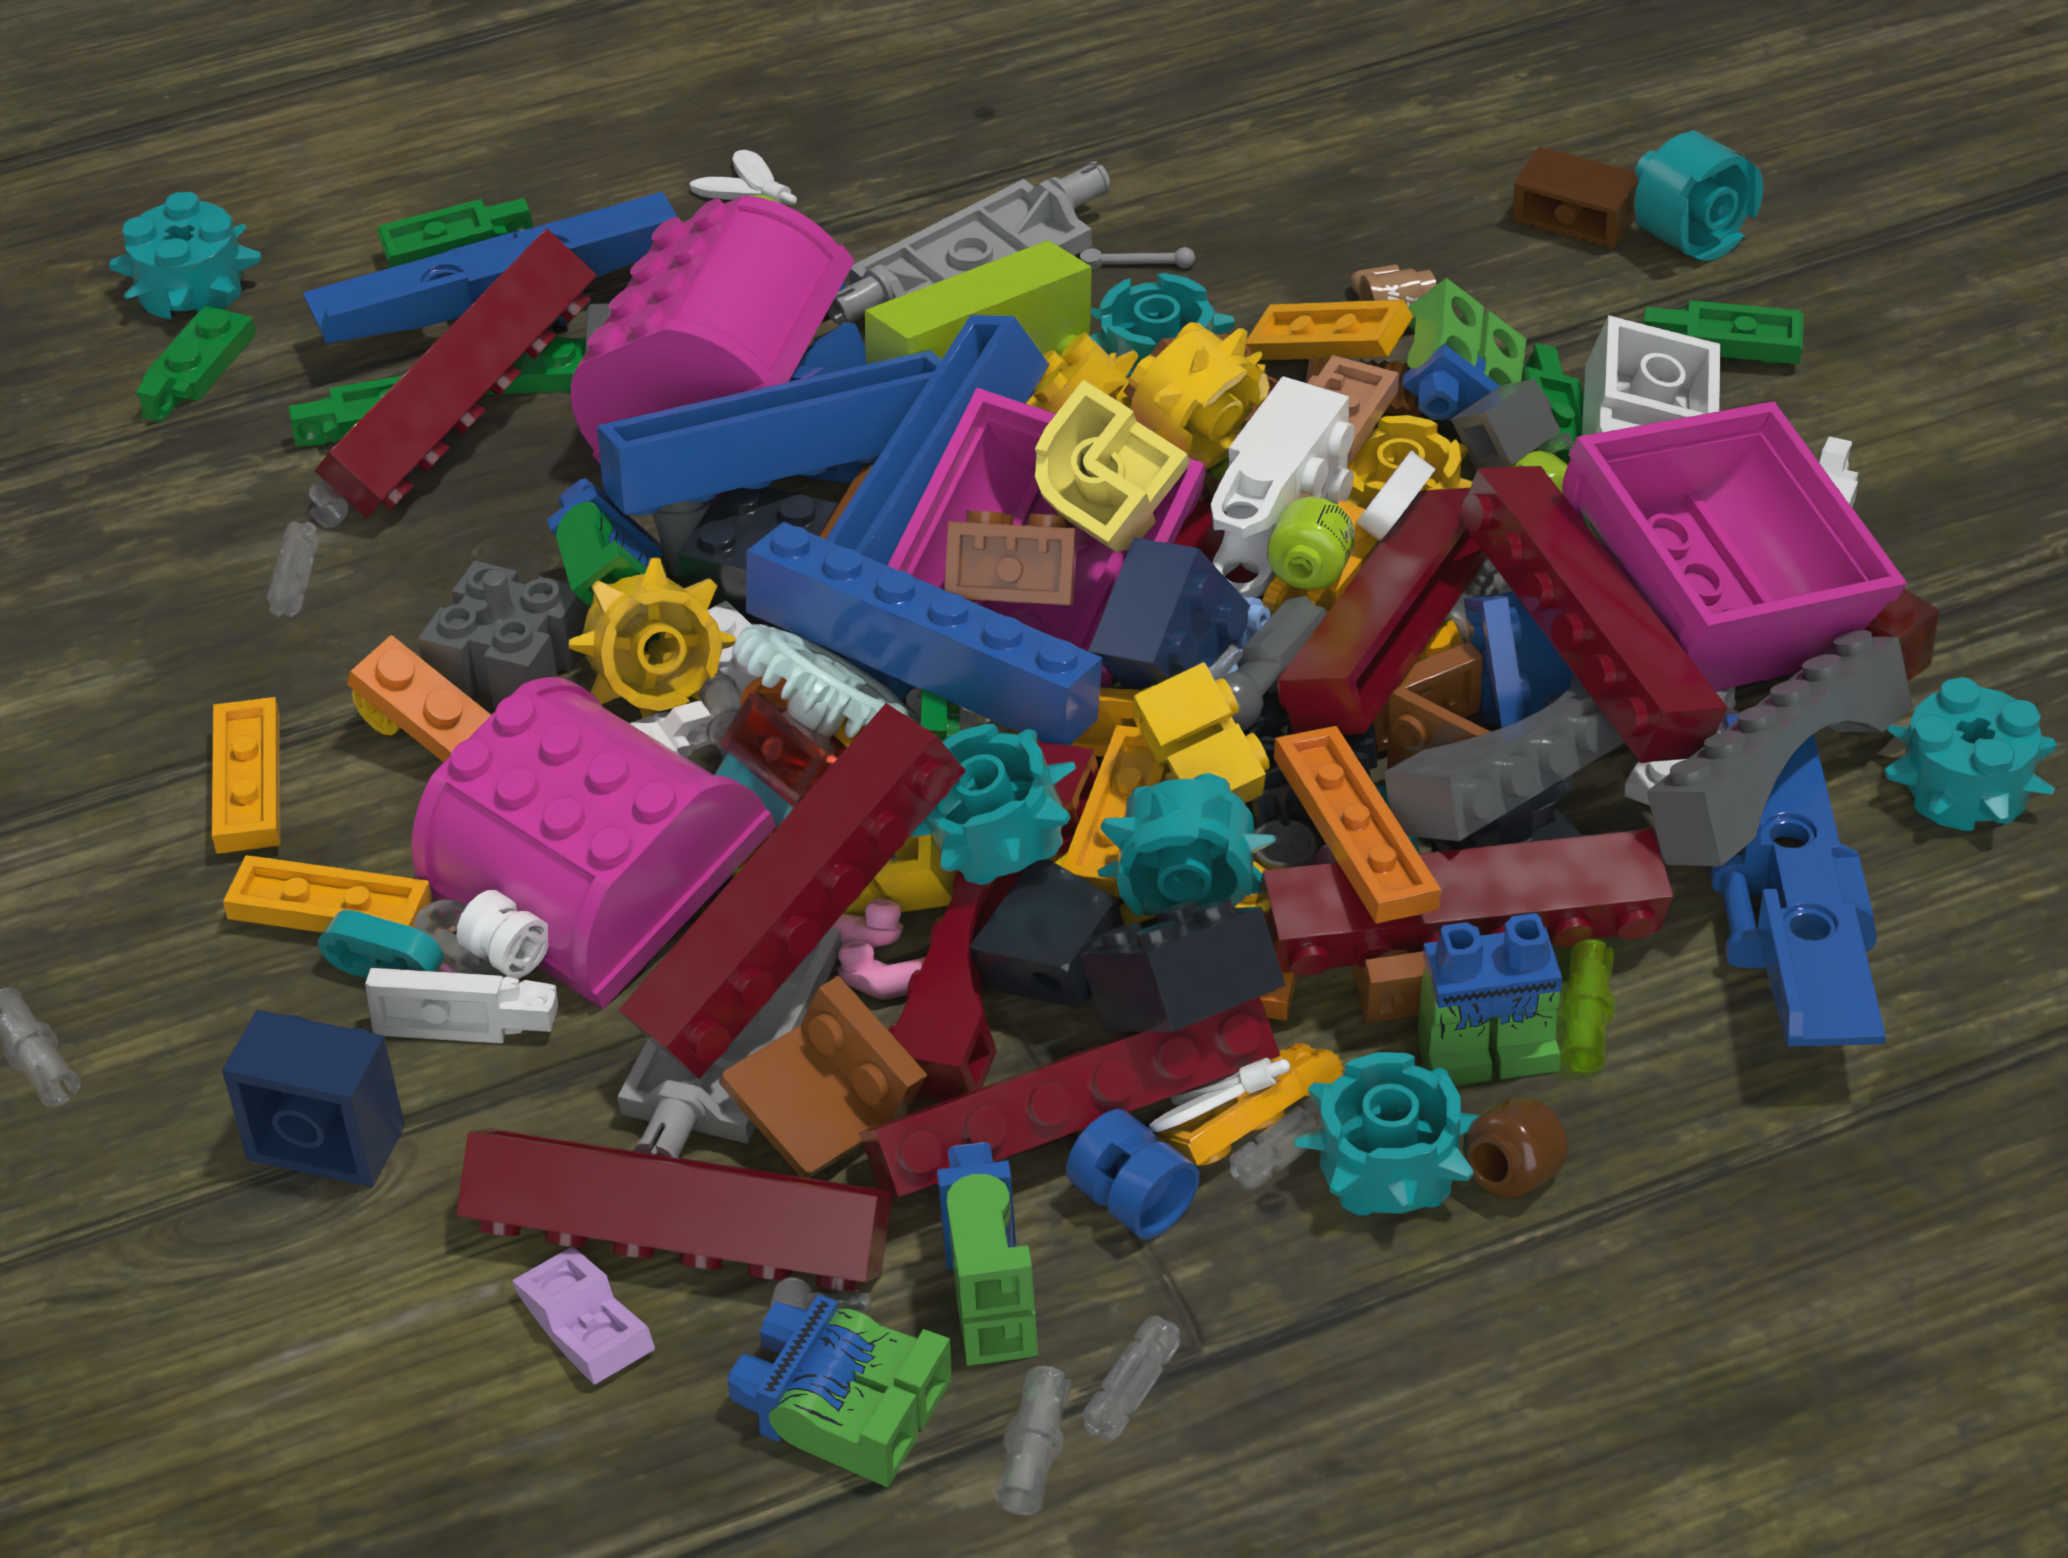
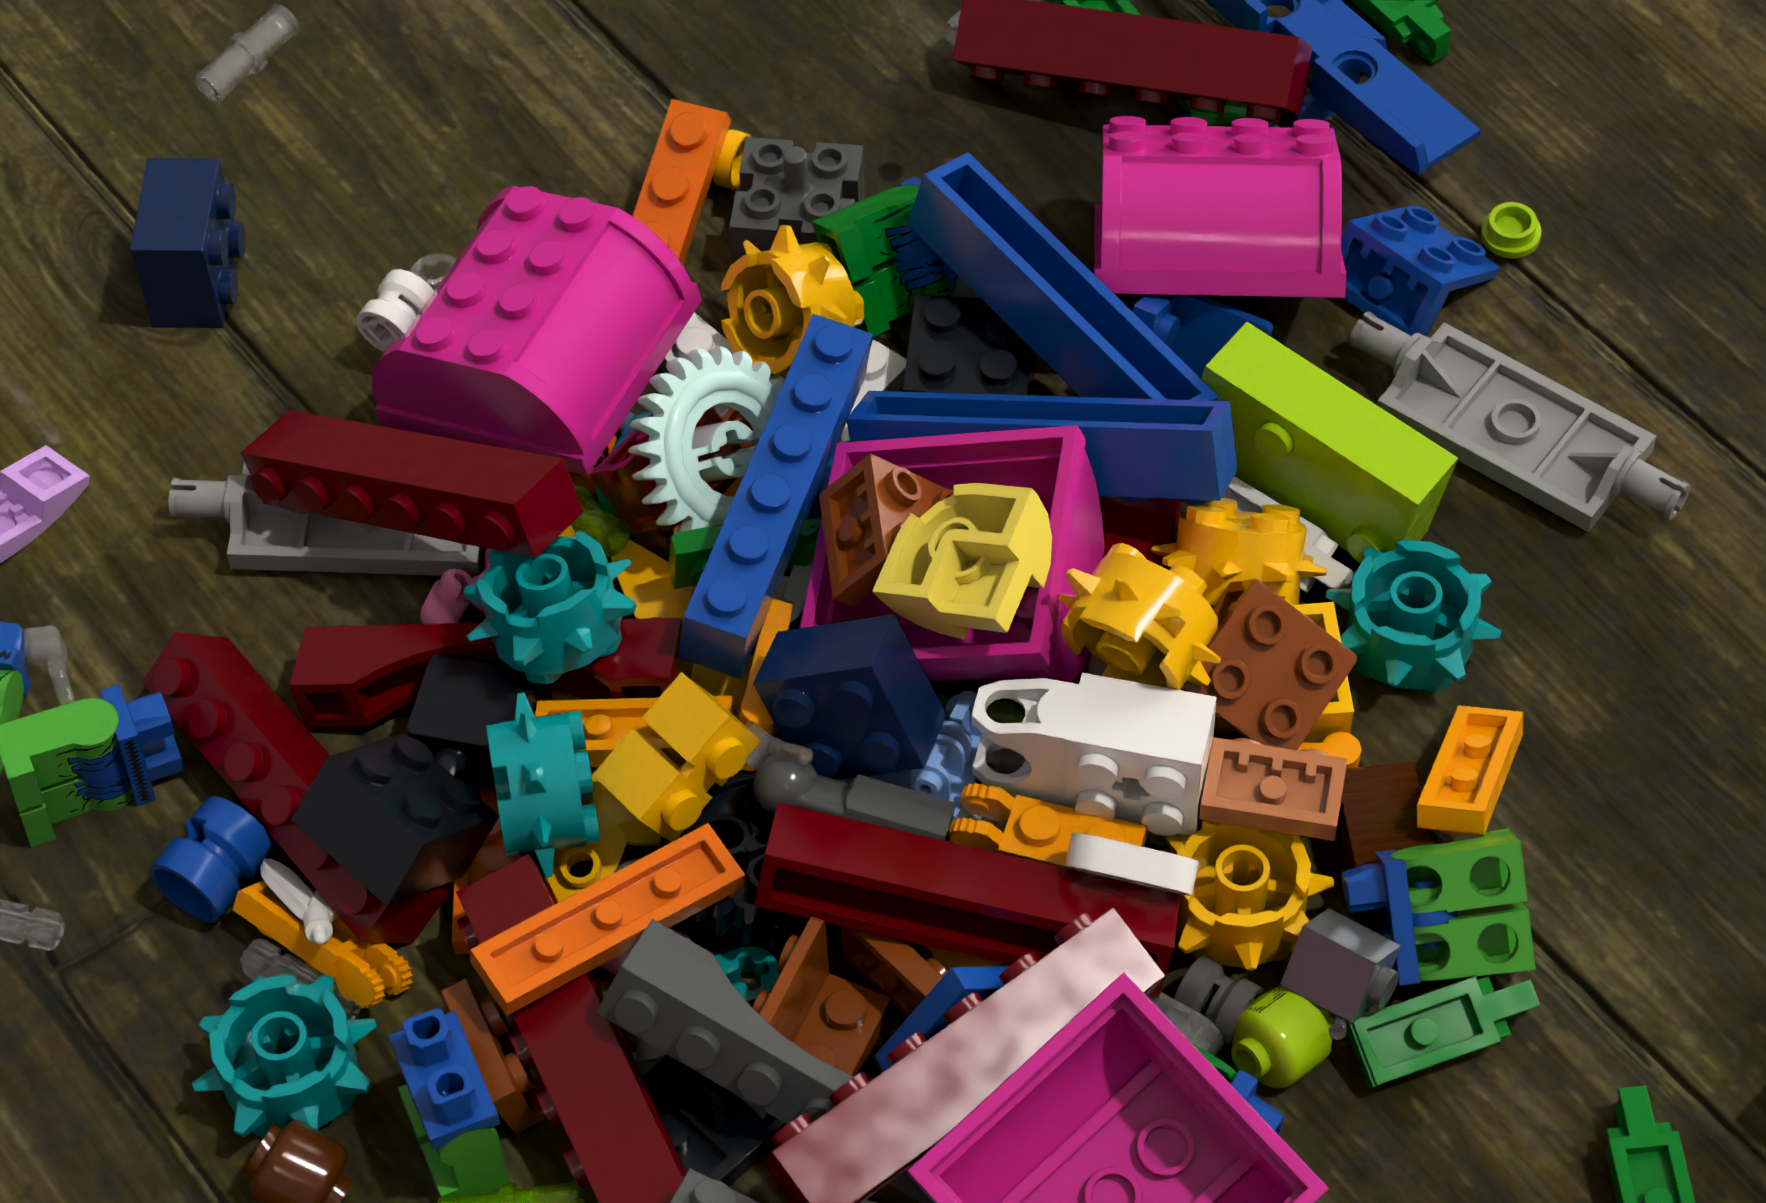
camera: 75 degrees right, 10 degrees up
light orange plate [212,697,280,854] -> none
light orange plate [223,855,433,933] -> none
clear axle [267,521,319,617] -> none
teal beam [318,910,444,979] -> none
white hinge [365,968,558,1043] -> none
dark red brick [456,1128,893,1291] -> none
white piece [690,150,797,206] -> none
dark orange bracket [719,976,927,1178] -> none
light grey hinge [1080,247,1196,270] -> none
lime head [1267,497,1355,590] -> none
medium nougat piece [1350,264,1437,307] -> none
white brick [1582,315,1720,436] -> none

